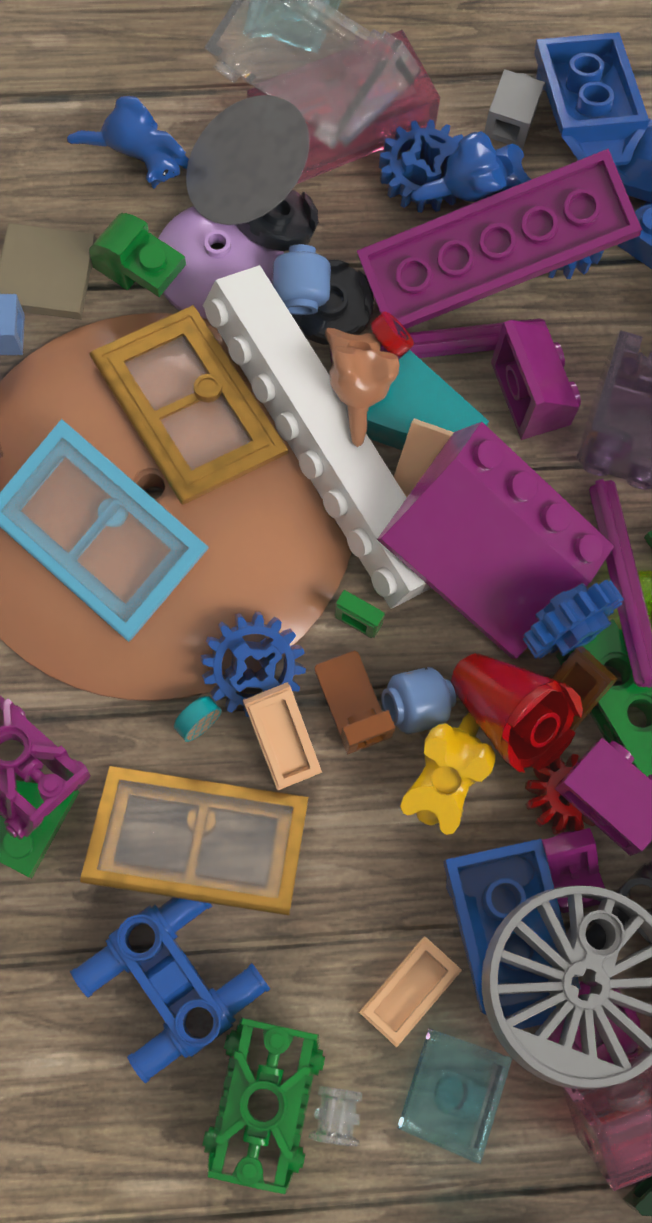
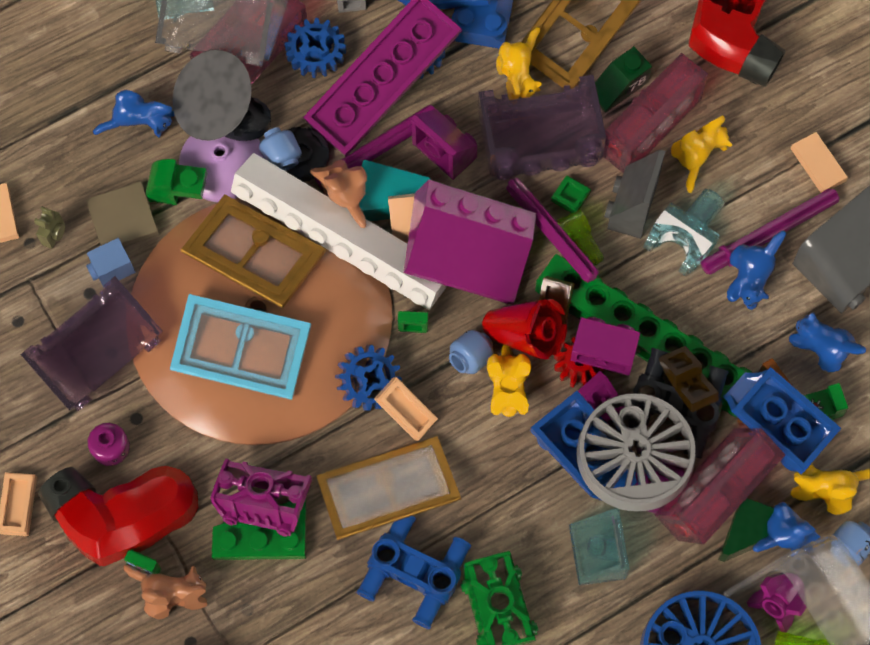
camera: 20 degrees left, 5 degrees down
teal tile [174,696,222,742] -> none
clear bush [308,1086,362,1147] -> none
dark orange bracket [314,651,396,755] -> none
light nougat tile [359,936,462,1047] -> none
red tile [371,311,414,357] -> none
blue animal [411,131,532,203] -> none
blue gear [523,580,624,658] -> none

